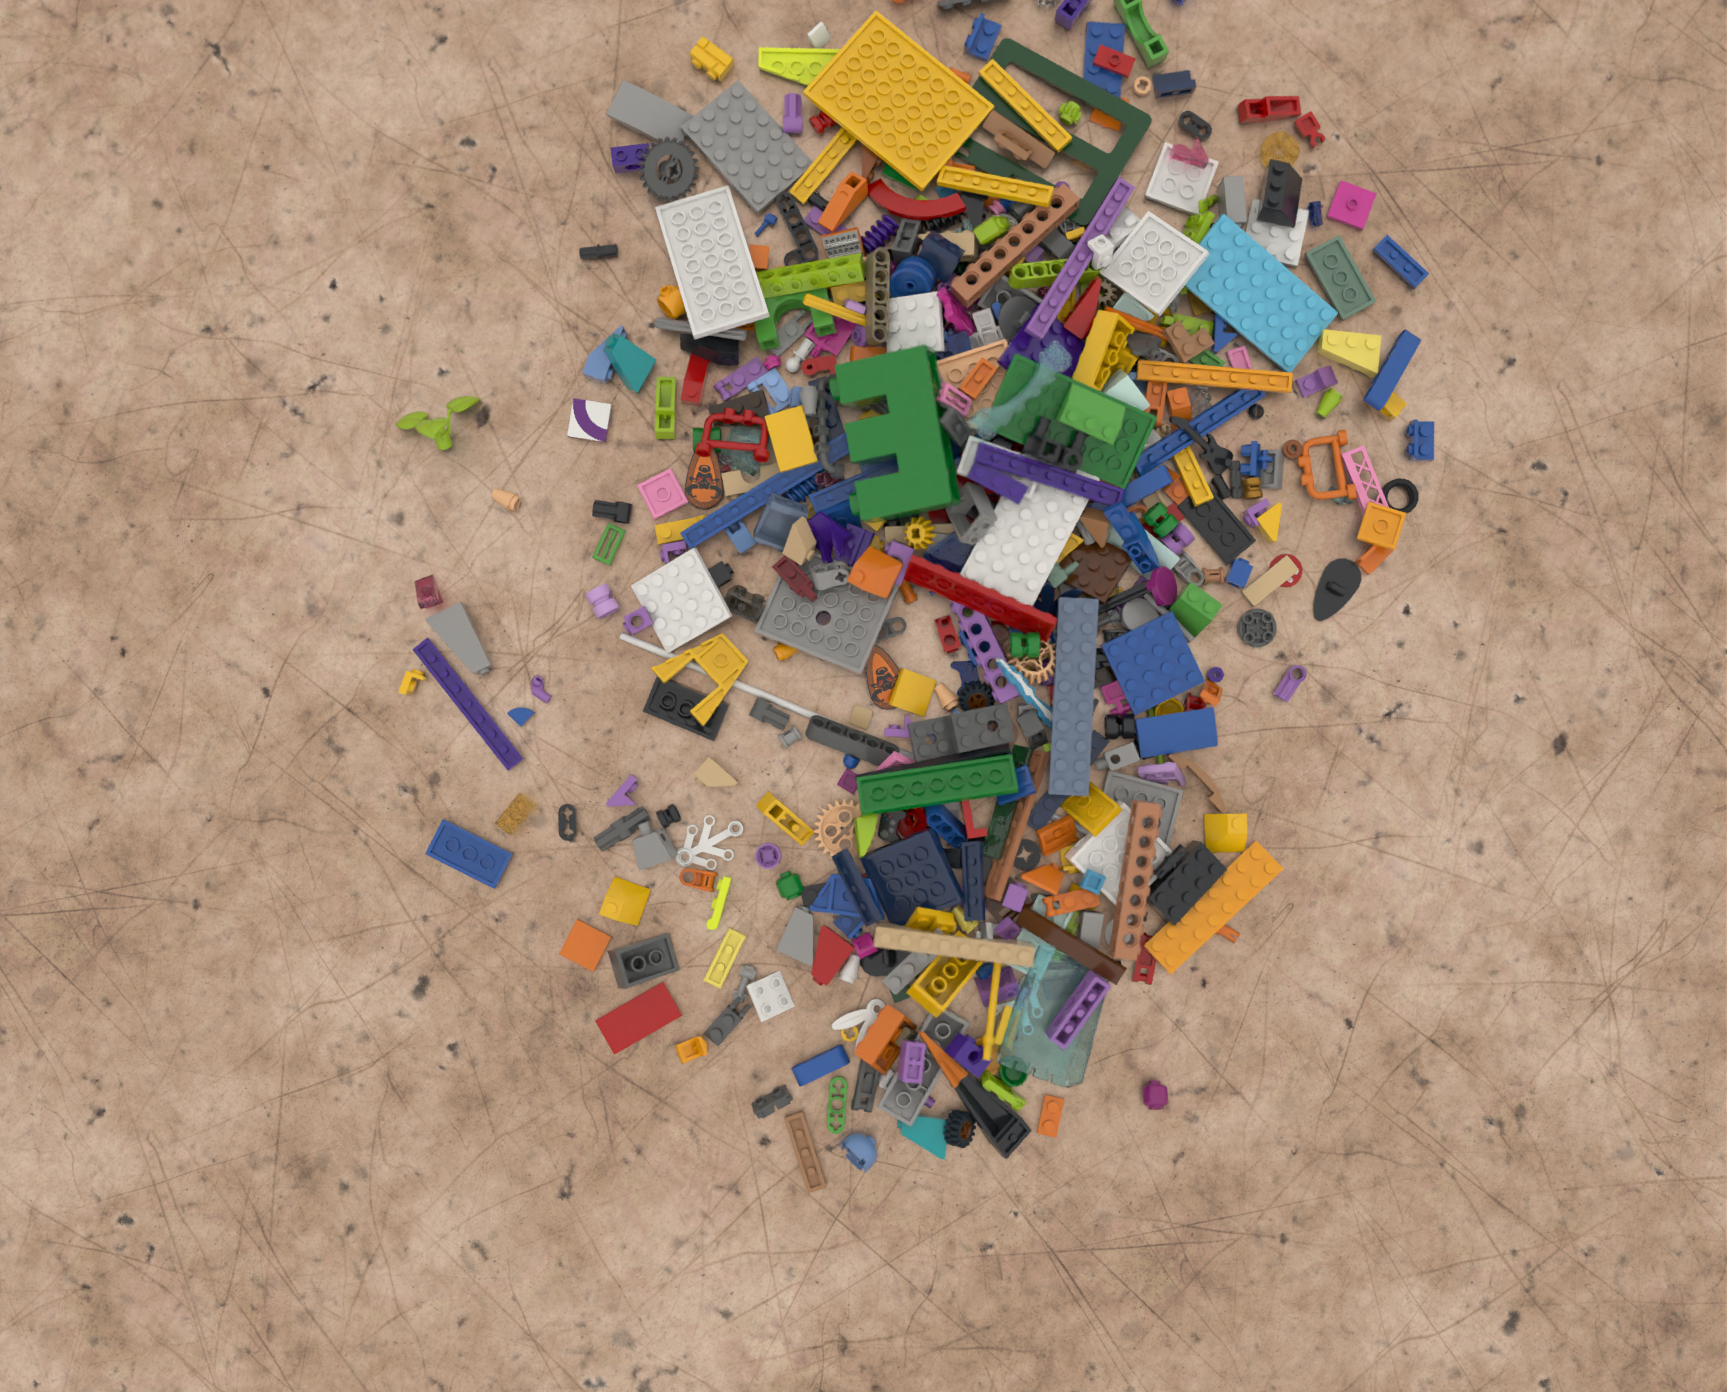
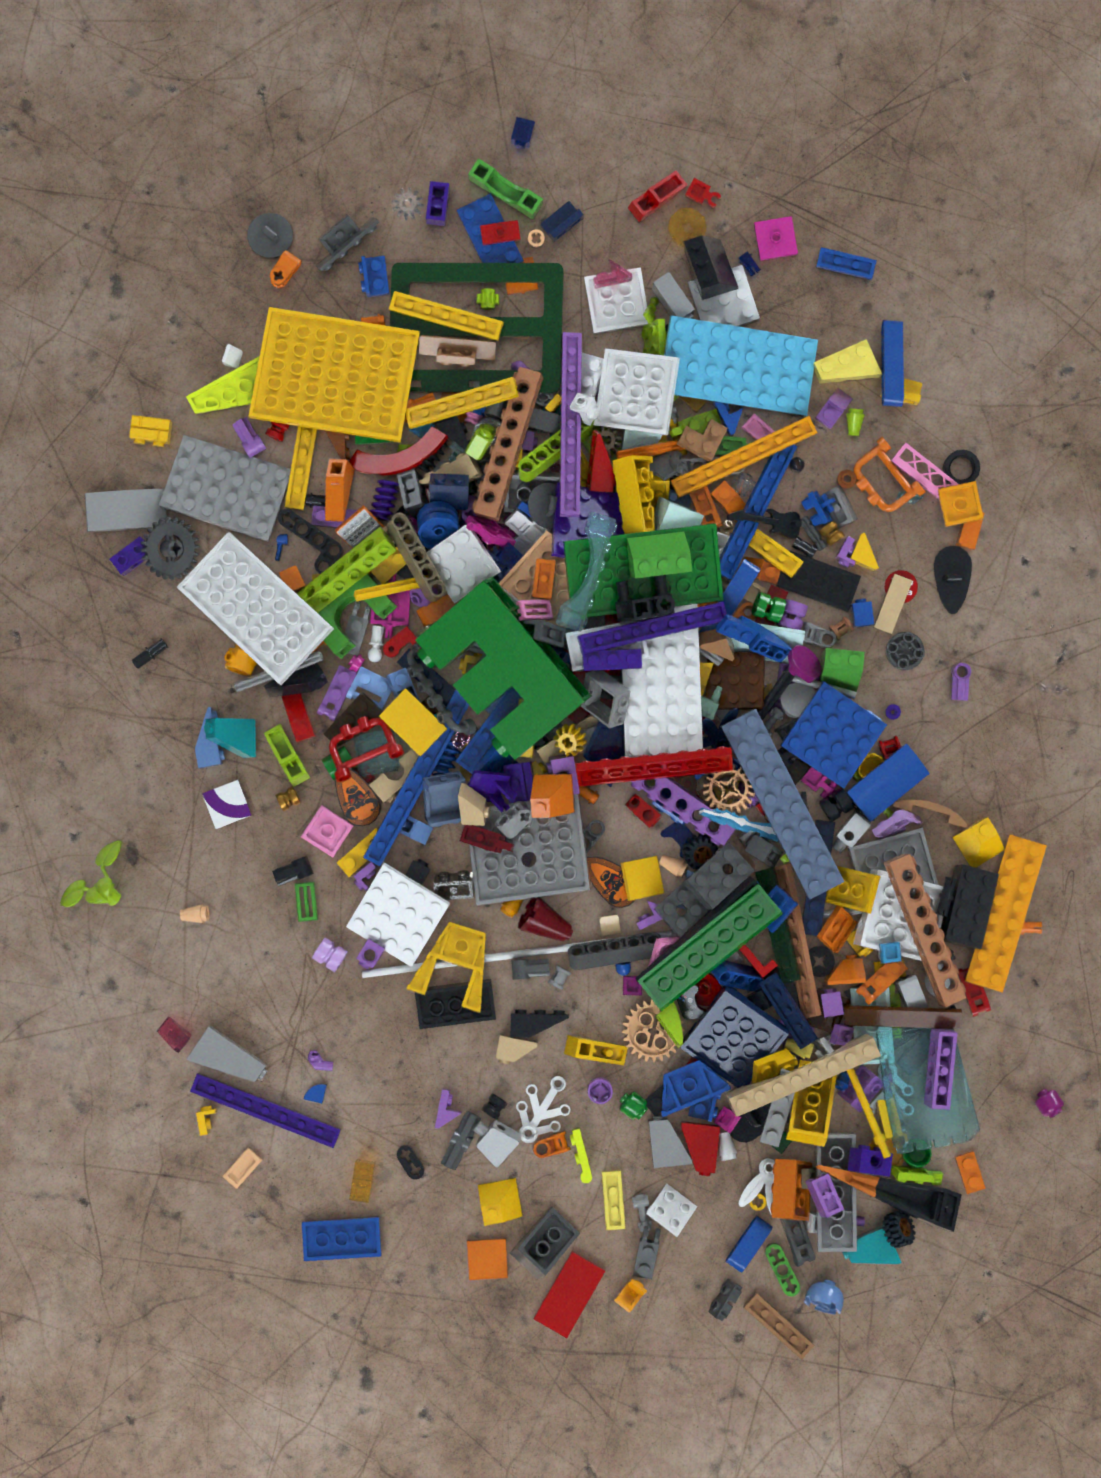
camera: 30 degrees left, 0 degrees up
light grey cone [799,386,818,416] -> none
dark blue plate [831,848,882,927] -> none
lavender tile [843,298,866,314] -> none
green wheel [1010,632,1040,657] -> none
black beam [1178,111,1212,141] -> none
orange plate [1199,678,1223,706] -> none
sand green plate [1304,235,1377,321] -> none
blue bracket [1406,419,1434,461] -> none
none -> light nougat tile [222,1147,263,1189]
none -> pearl gold wheel [275,786,301,811]
none -> black slope [510,1009,569,1037]
none -> dark red cone [517,897,573,942]

